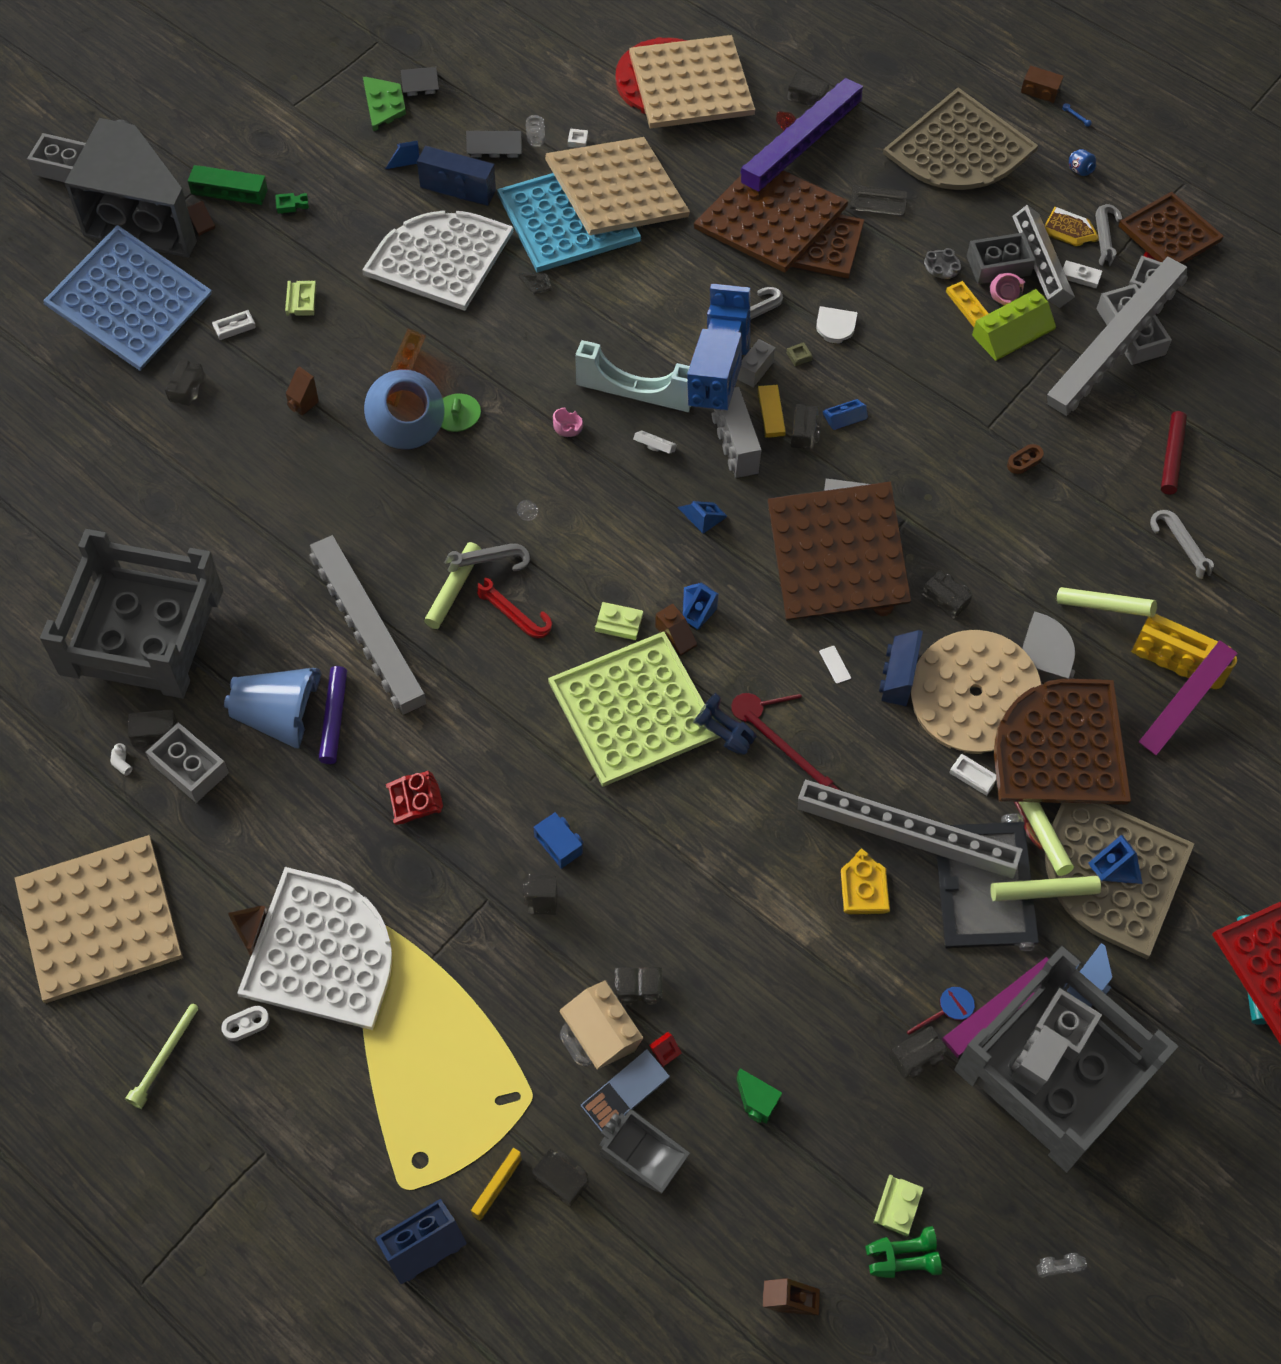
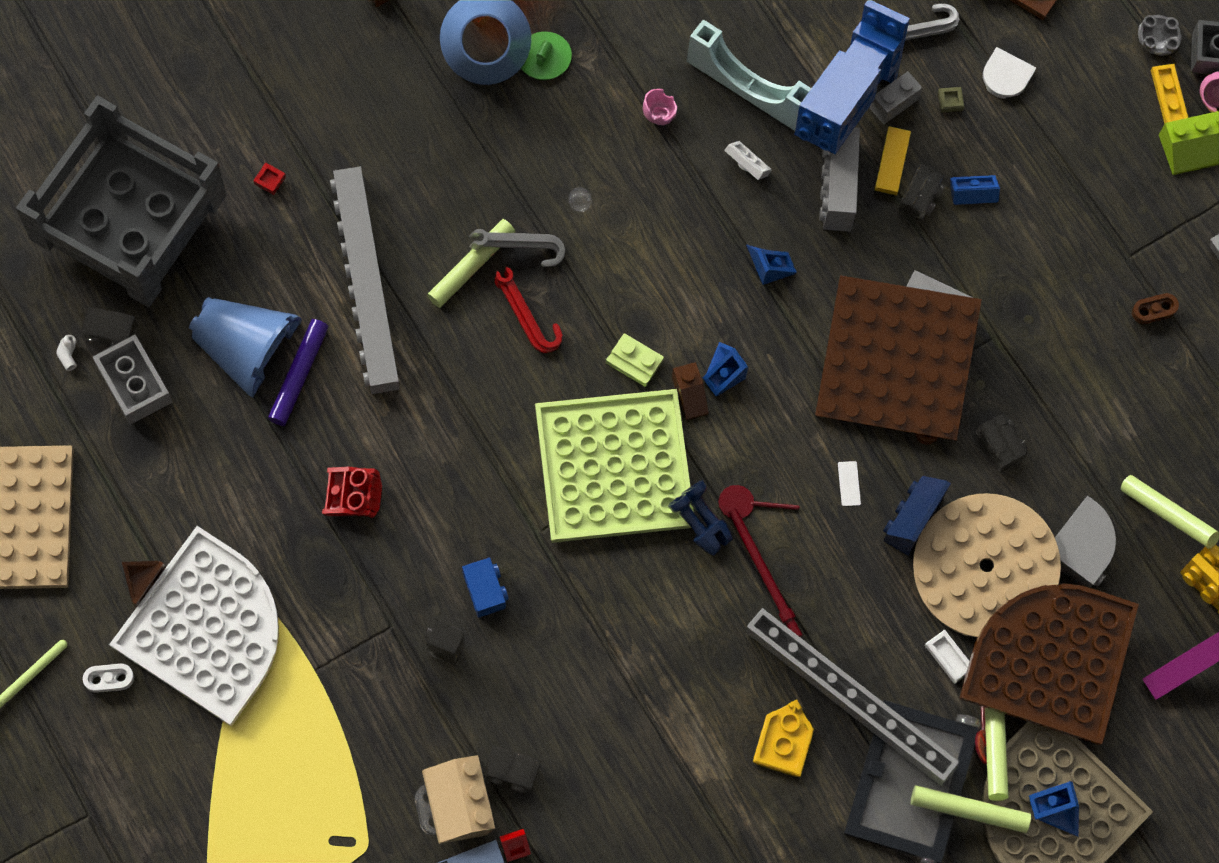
camera: 15 degrees right, 10 degrees up
none -> red plate [253,163,286,195]

